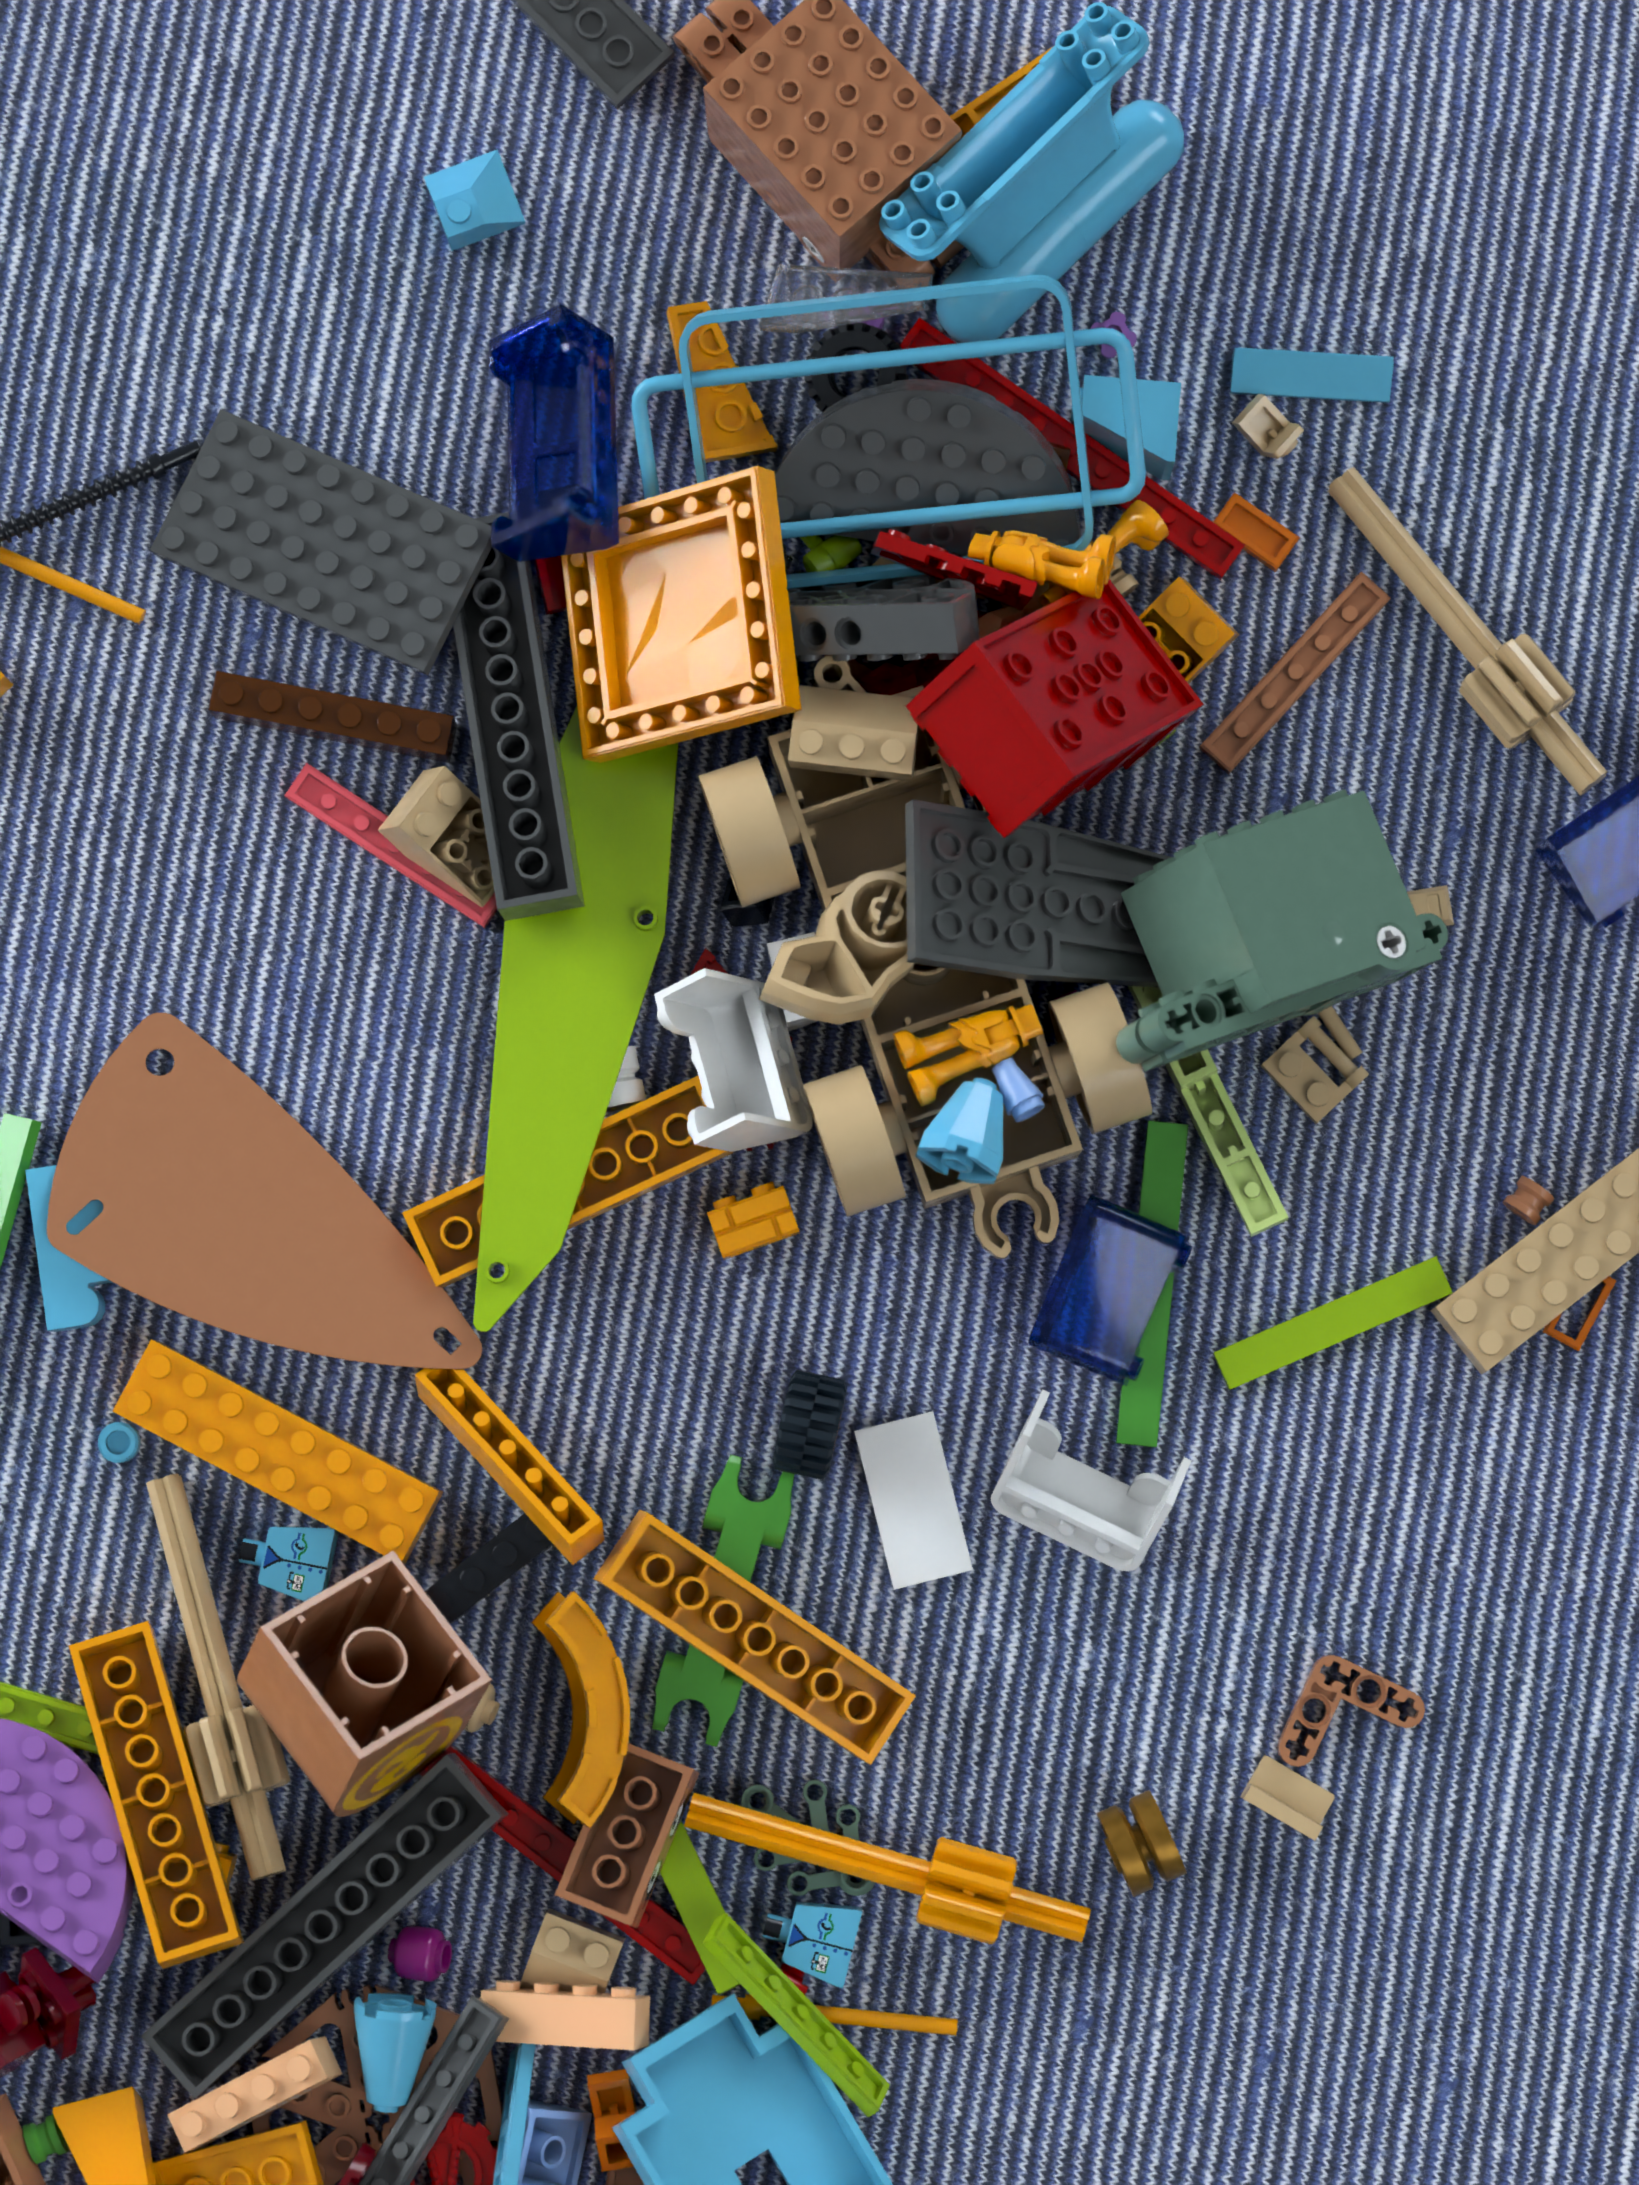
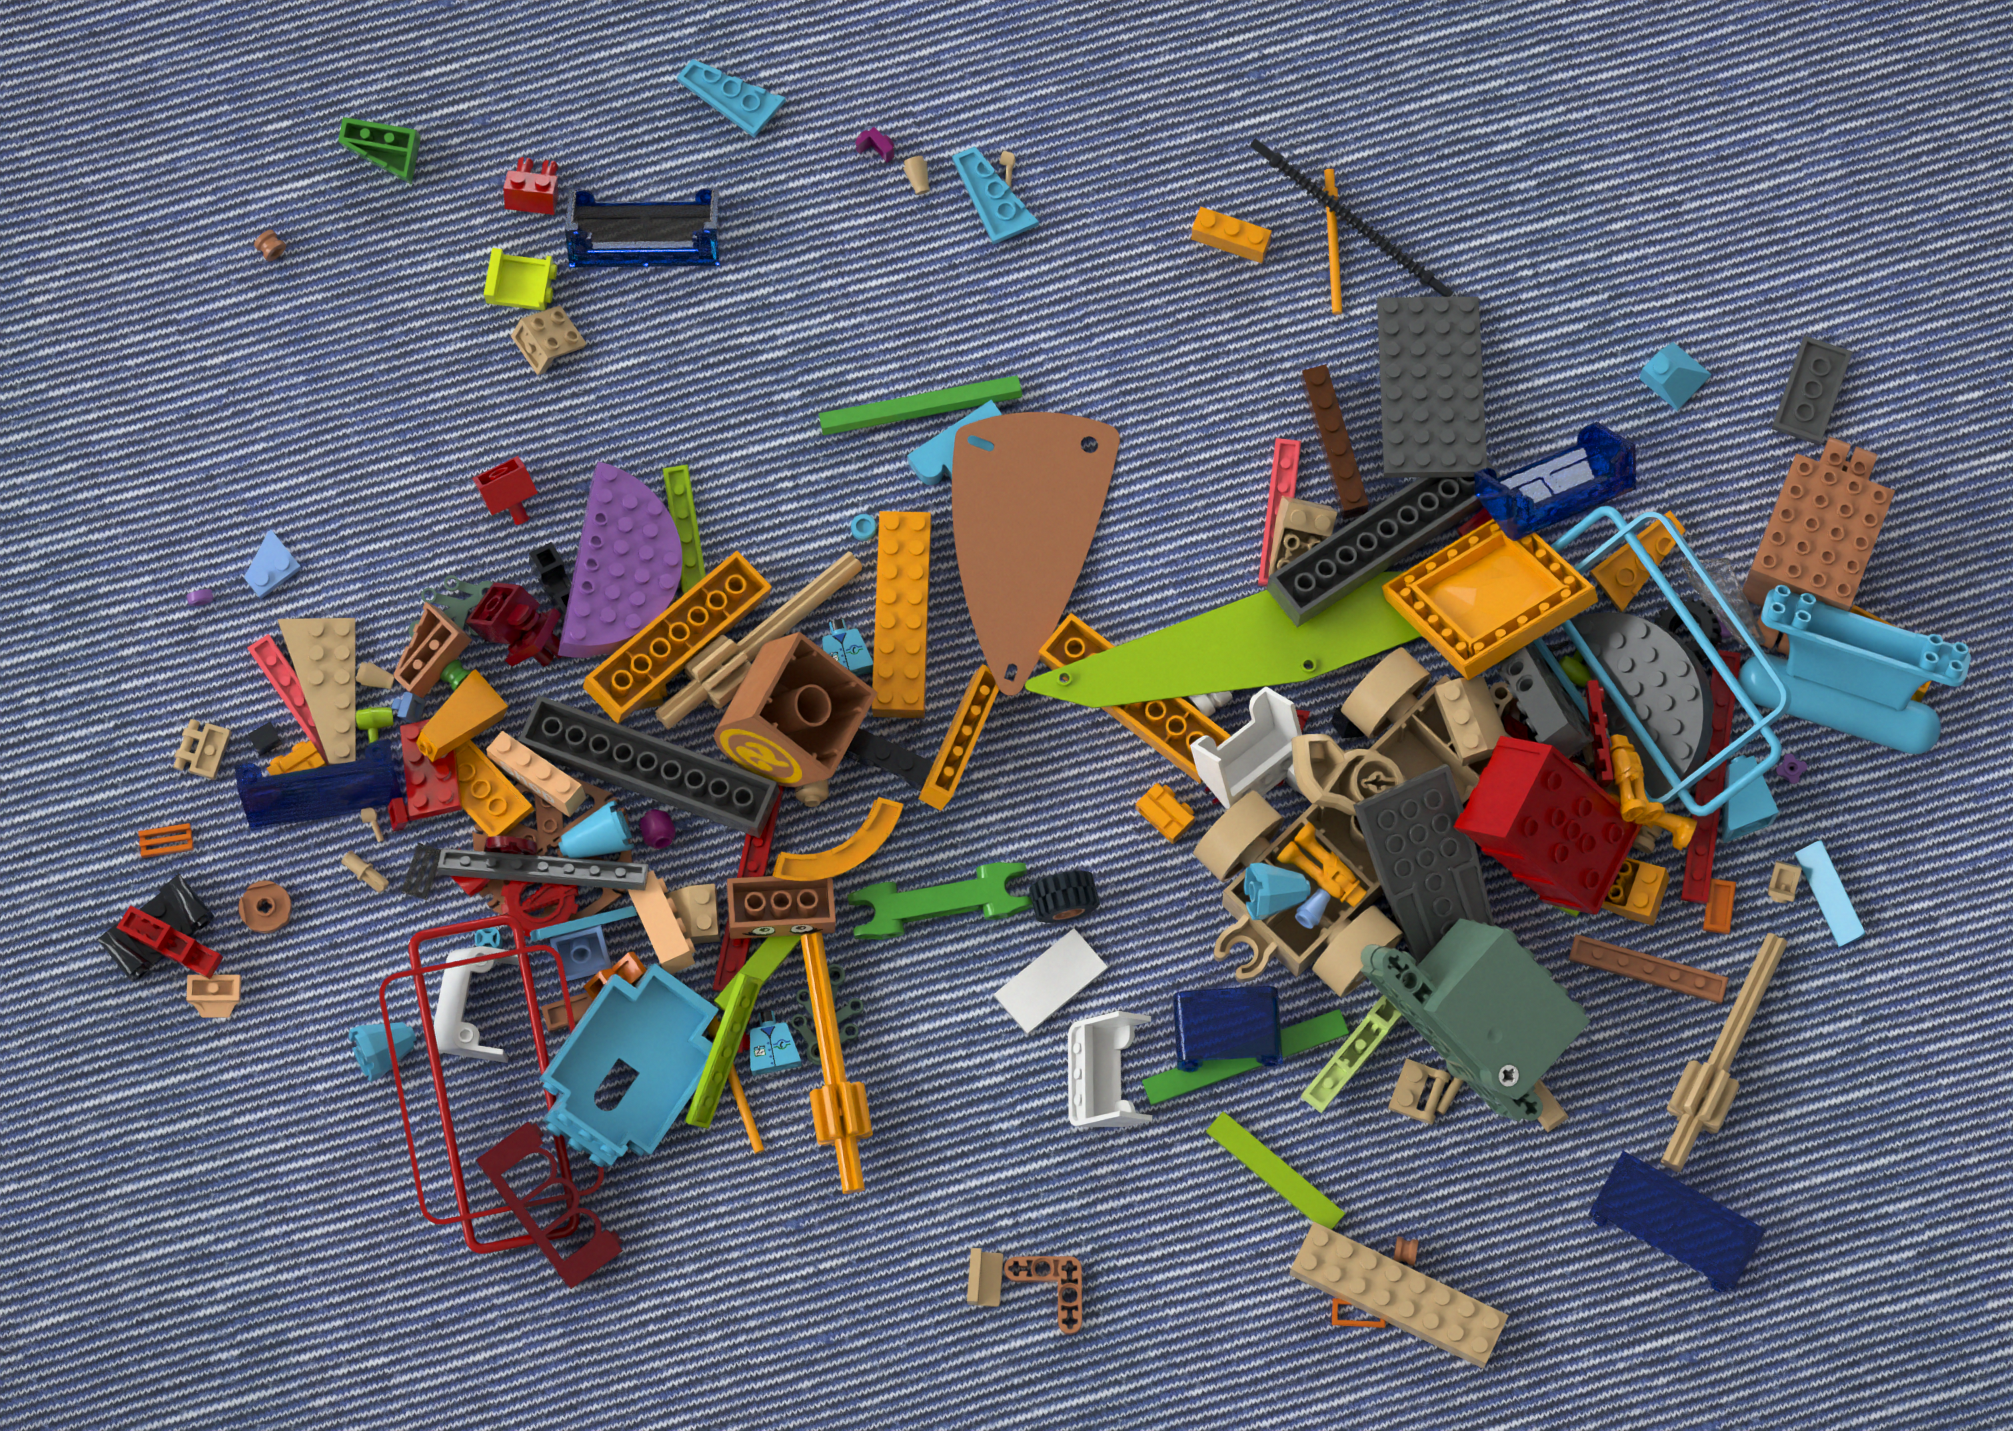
camera: 65 degrees right, 10 degrees down
light orange brick [593,1510,916,1765] -> none
pearl gold wheel [1096,1790,1187,1897] -> none

